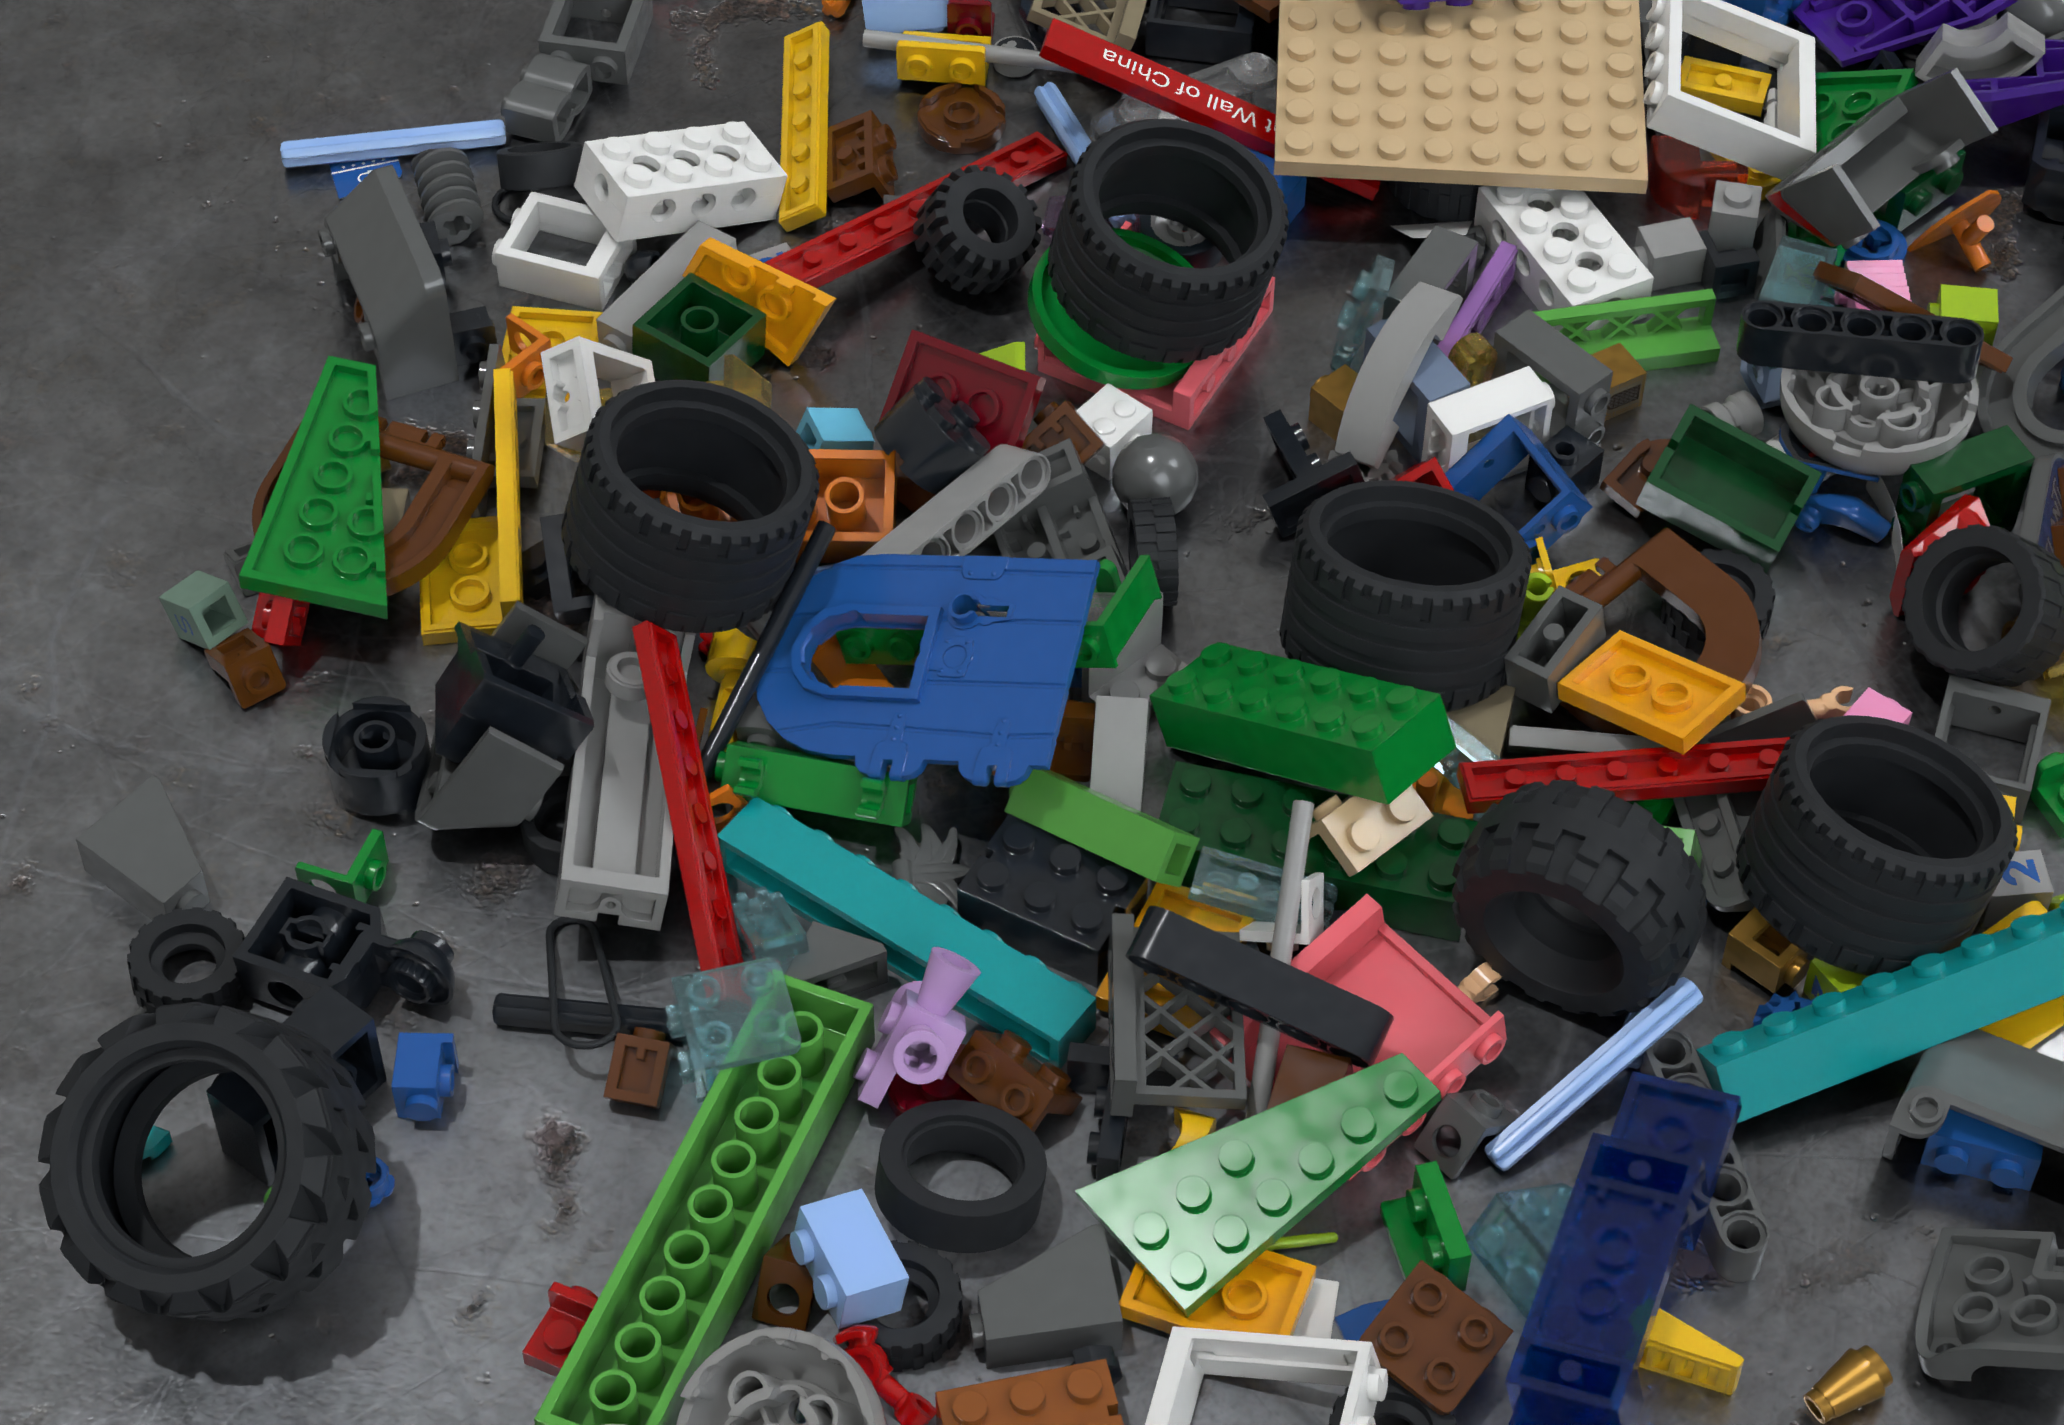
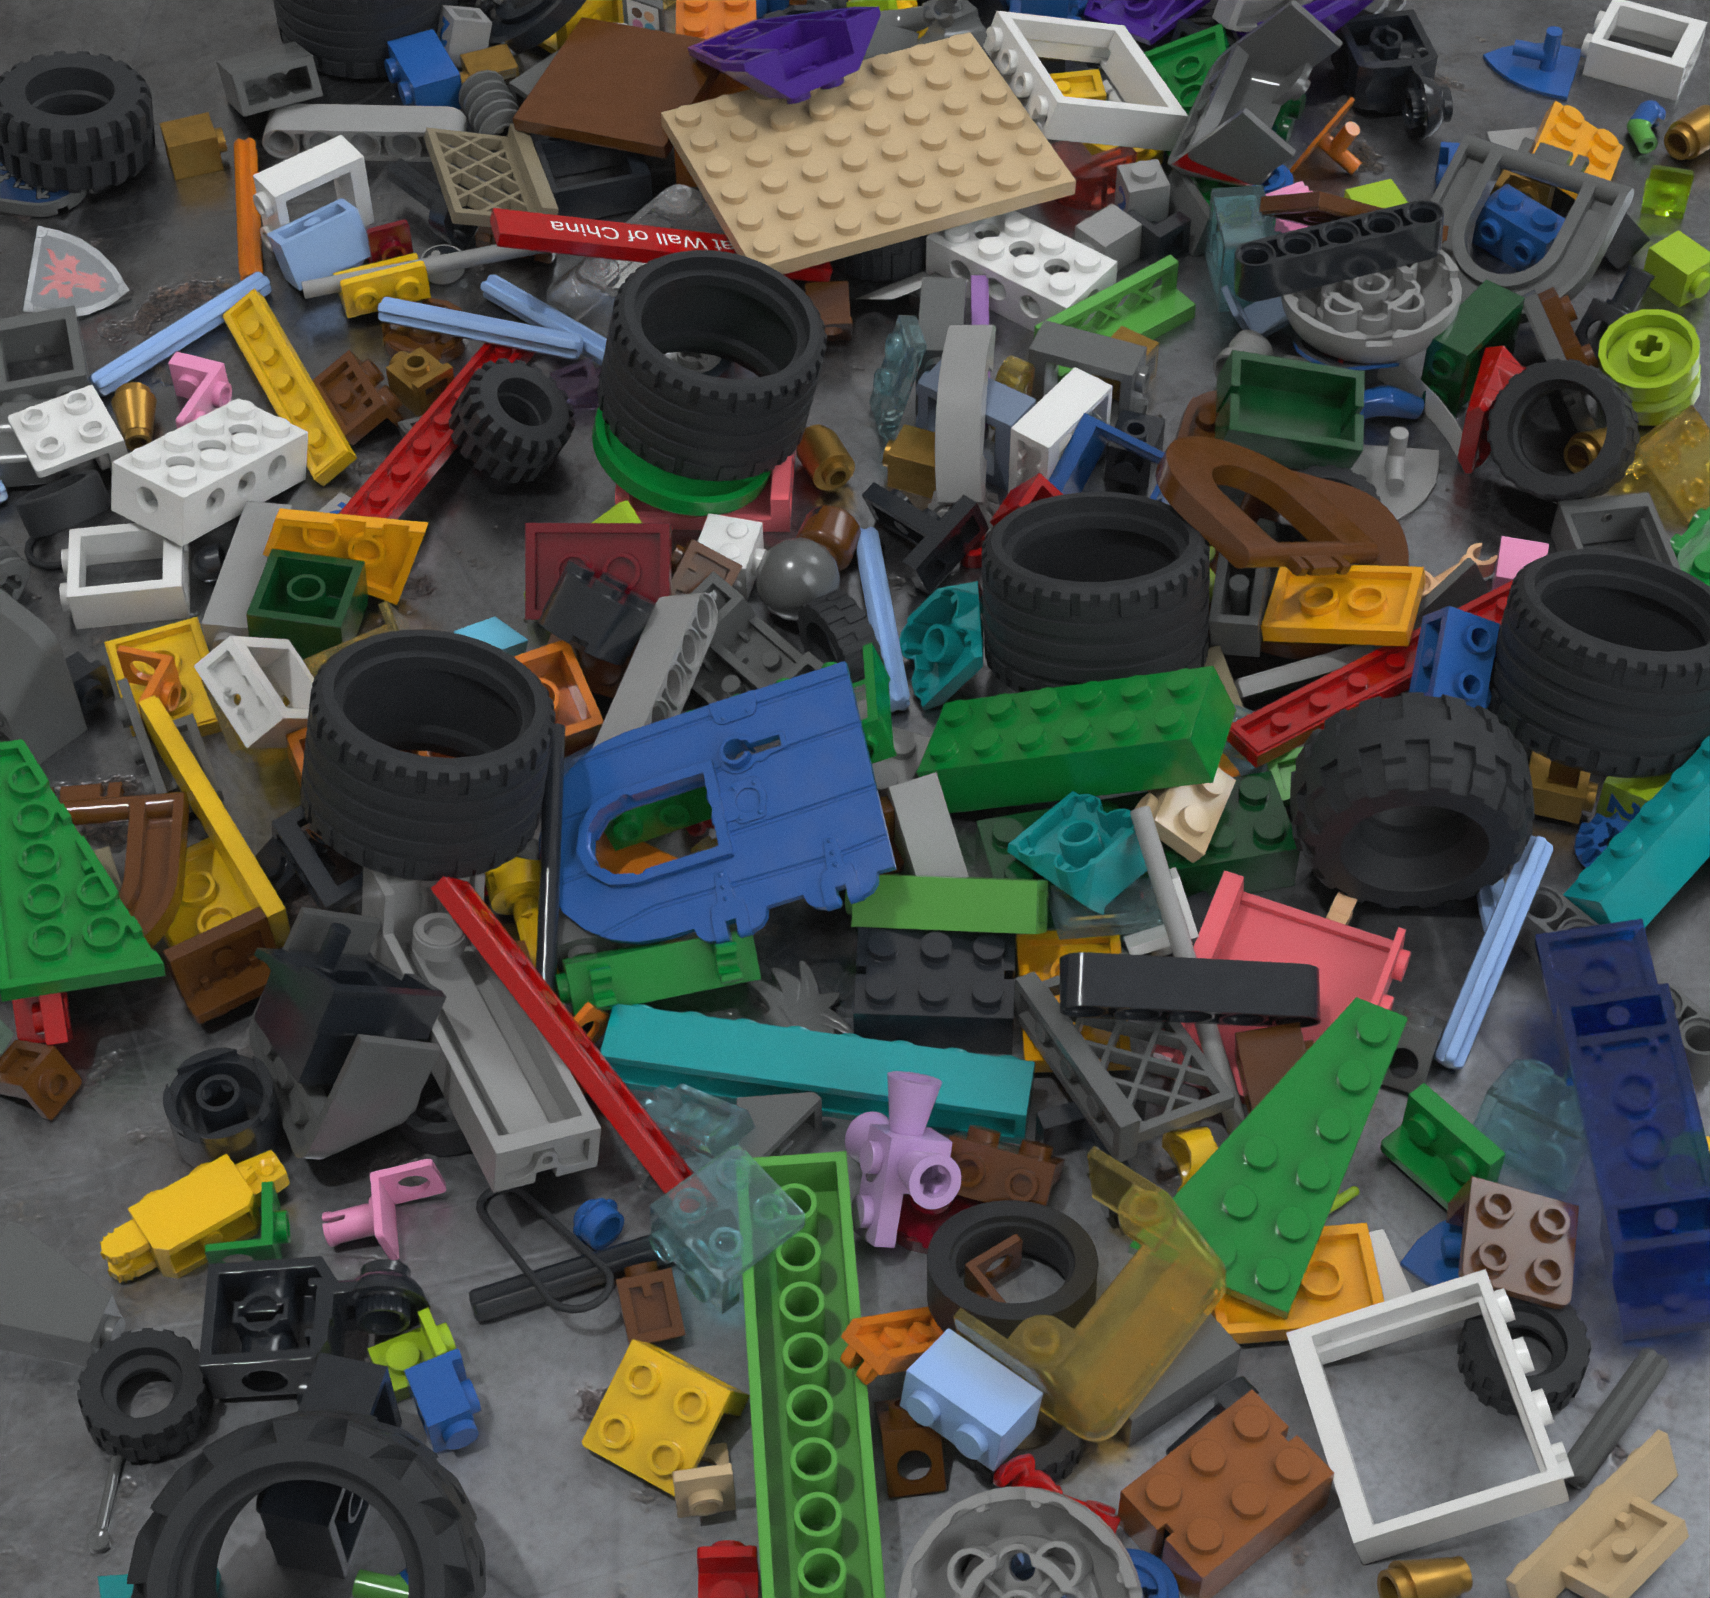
camera: 25 degrees left, 0 degrees up
none -> white bracket [8,384,128,478]
none -> light blue axle [89,272,272,397]
none -> yellow hinge [100,1150,290,1283]
none -> pearl gold cone [111,382,157,451]
none -> reddish brown bracket [163,907,278,1024]
none -> bright pink bracket [168,351,232,429]
none -> bright pink bracket [322,1159,446,1260]
none -> lime bracket [367,1308,457,1402]
none -> light blue axle [377,297,583,360]
none -> pearl gold brick [386,347,454,417]
none -> blue plate [573,1198,624,1250]
none -> yellow bracket [582,1339,750,1496]
none -> tan bracket [672,1443,736,1518]
none -> pearl gold brick [796,424,855,490]
none -> reddish brown head [796,505,861,572]
none -> reddish brown bracket [805,281,852,341]
none -> orange hinge [840,1306,944,1385]
none -> light blue axle [856,526,910,712]
none -> teal slope [899,581,984,710]
none -> clear yellow windscreen [953,1146,1227,1442]
none -> reddish brown bracket [964,1234,1023,1303]
none -> teal slope [1007,791,1147,915]
none -> reddish brown piece [1156,436,1379,576]
none -> light grey shield [1351,426,1439,521]
none -> blue brick [1409,606,1500,709]

